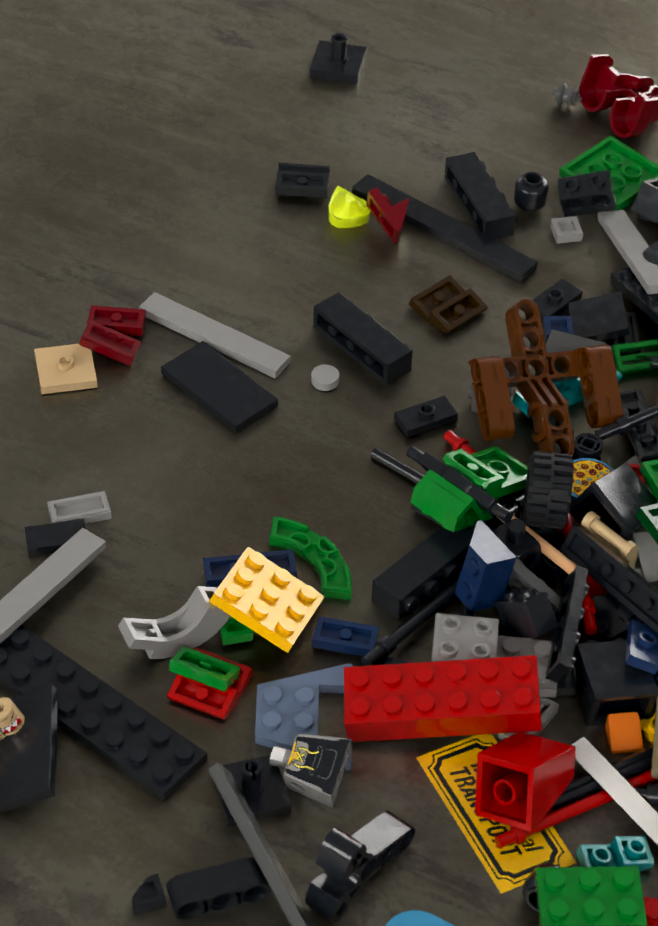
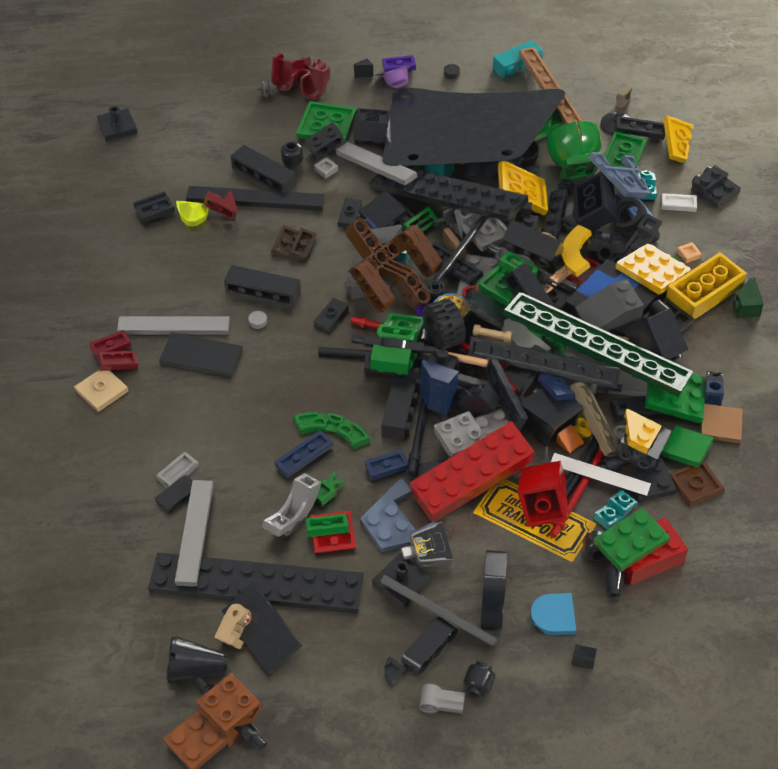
camera: 30 degrees left, 5 degrees up
yellow plate [209,547,325,653] -> none

